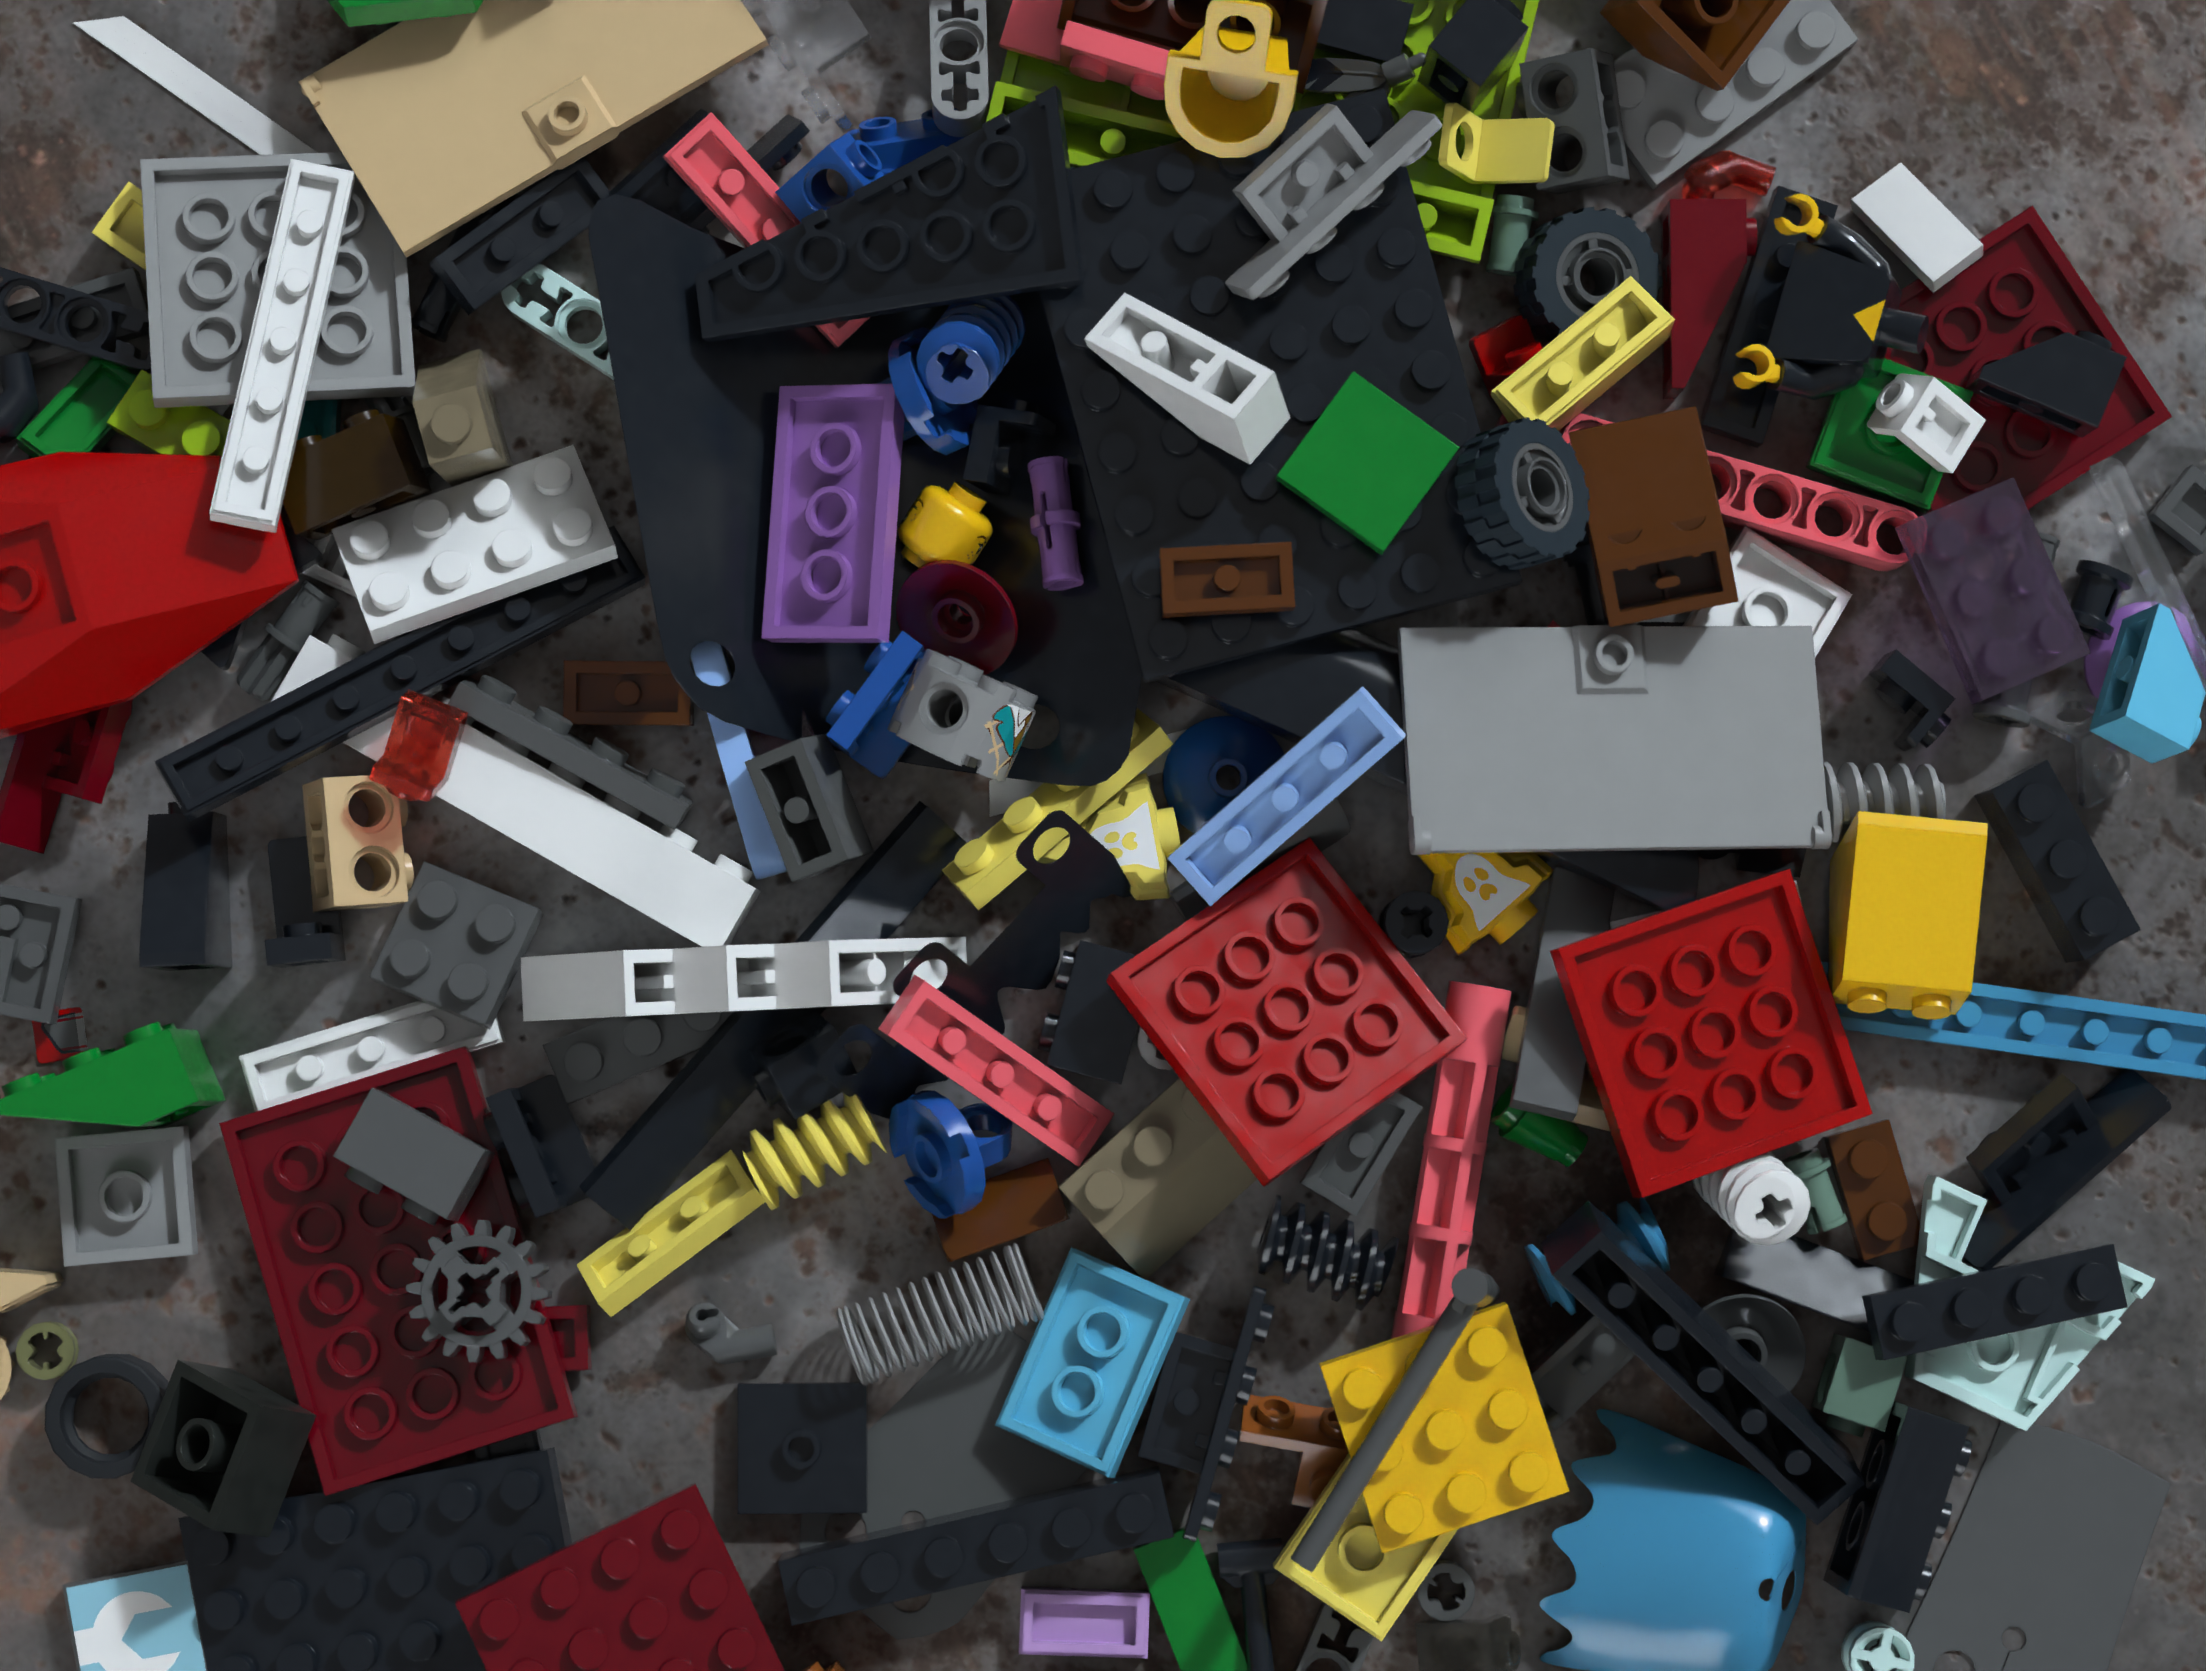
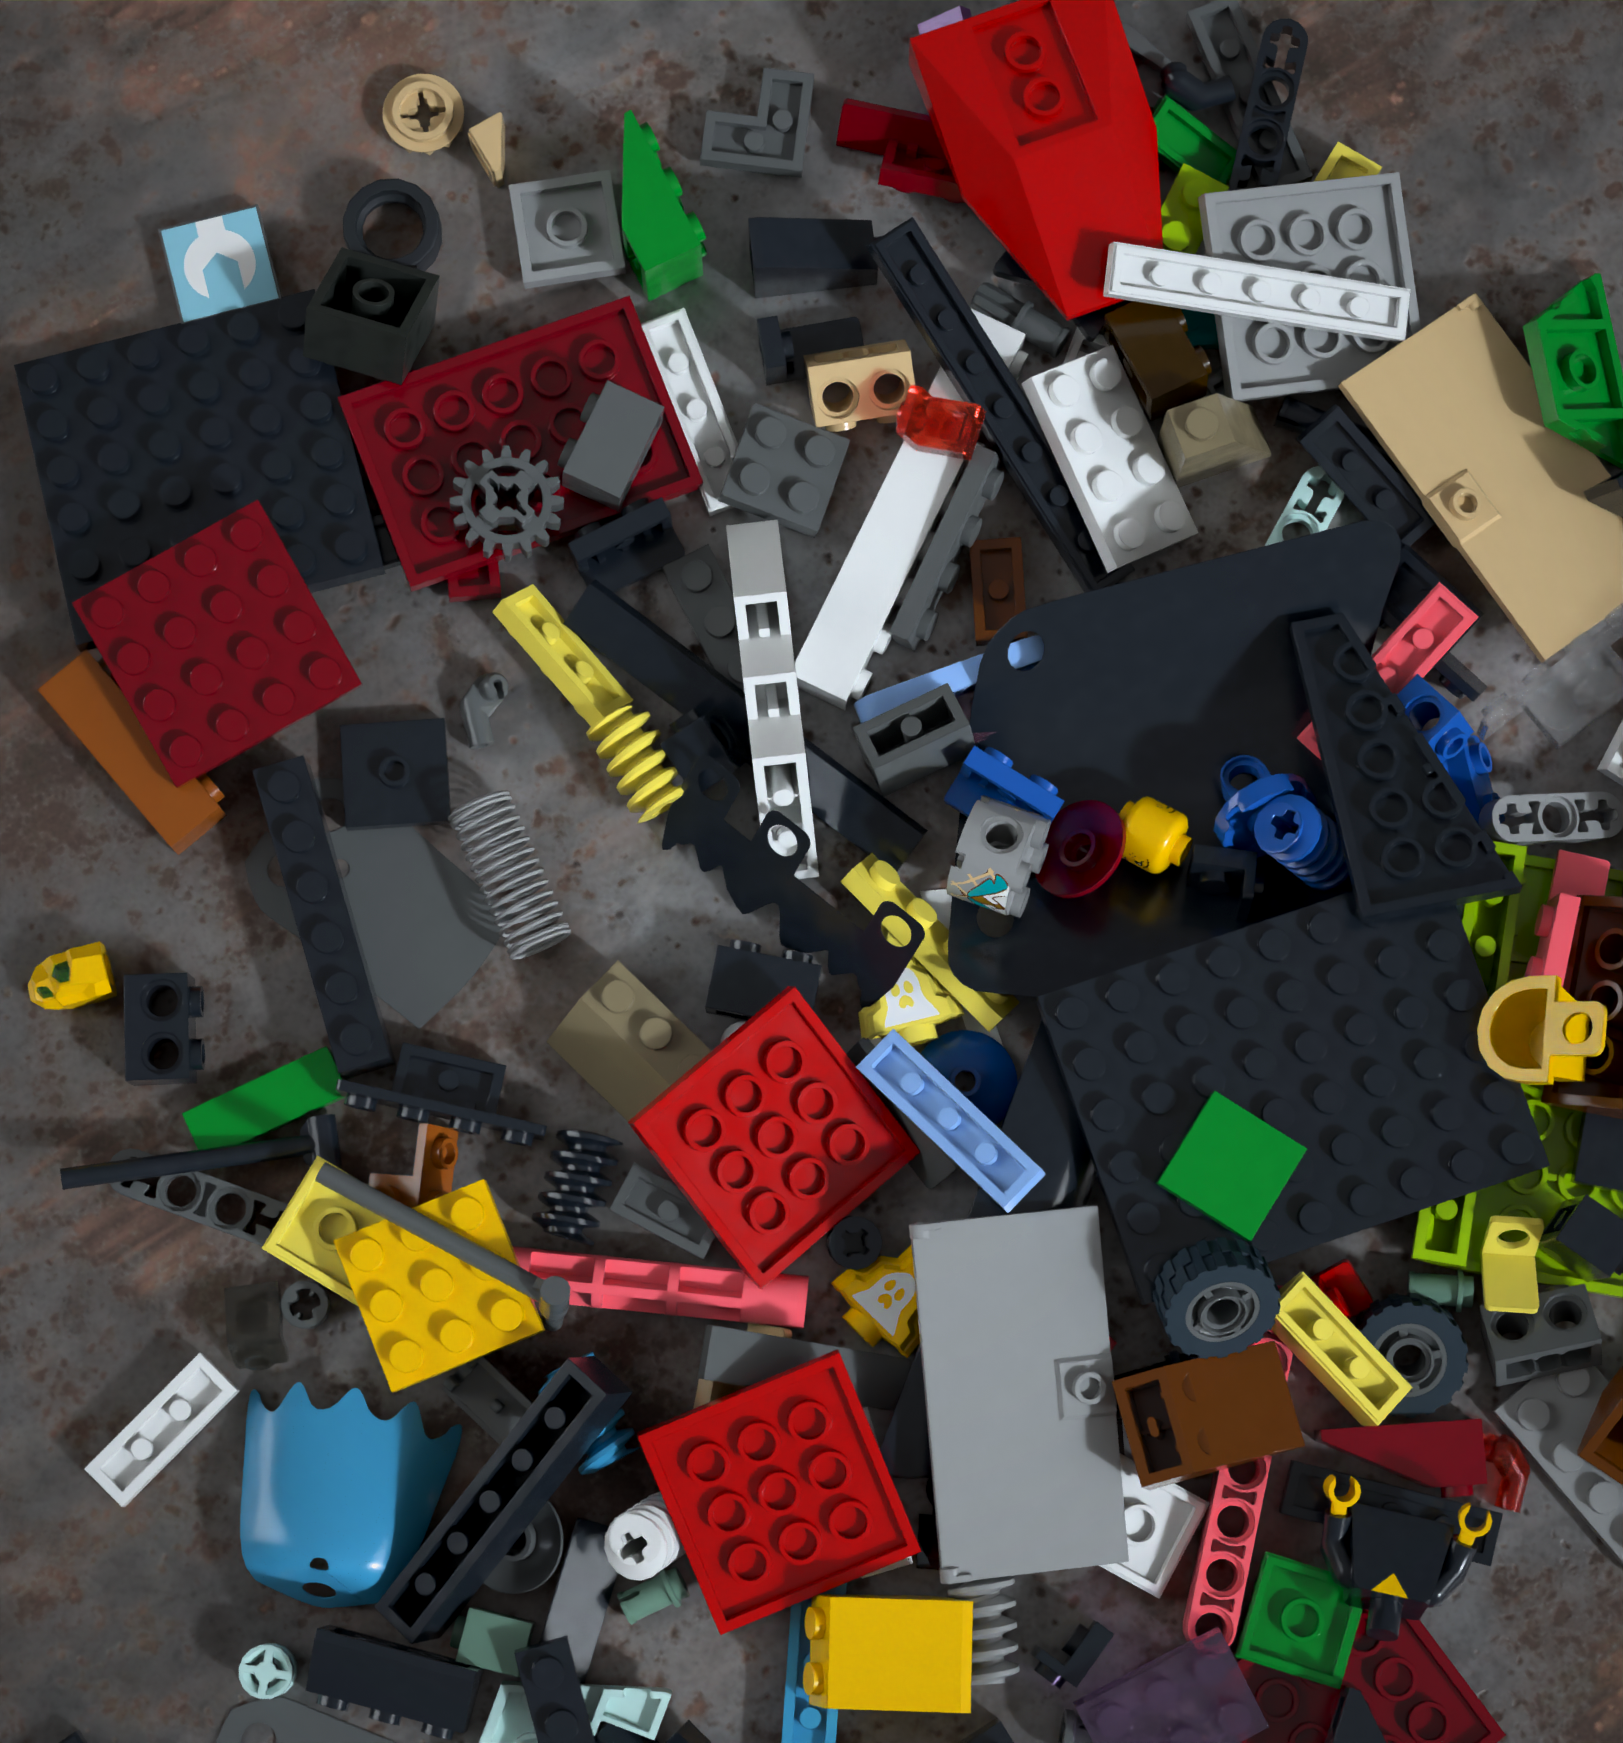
camera: 90 degrees right, 5 degrees down
olive bush [16,1321,79,1380] -> none
sticker [32,1007,88,1064] -> none
white sticker [73,16,318,155] -> none
medium lavender plate [761,384,905,643] -> none
coral plate [878,975,1114,1167] -> none
blue tile [888,1090,1013,1219] -> none
reddish brown slope [932,1158,1070,1263] -> none
medium azure tile [995,1247,1190,1478] -> none
lavender tile [1019,1586,1150,1659] -> none
medium lavender pin [1027,456,1084,591] -> none
white slope [1084,292,1290,465] -> none
reddish brown plate [1159,542,1295,618] -> none
light grey bracket [1225,104,1443,300] -> none
dark grey piece [1305,53,1426,99] -> none
green cone [1490,1083,1588,1167] -> none
reddish brown plate [1823,1119,1920,1260] -> none
white tile [1851,162,1983,293] -> none
white bracket [1867,373,1986,474] -> none

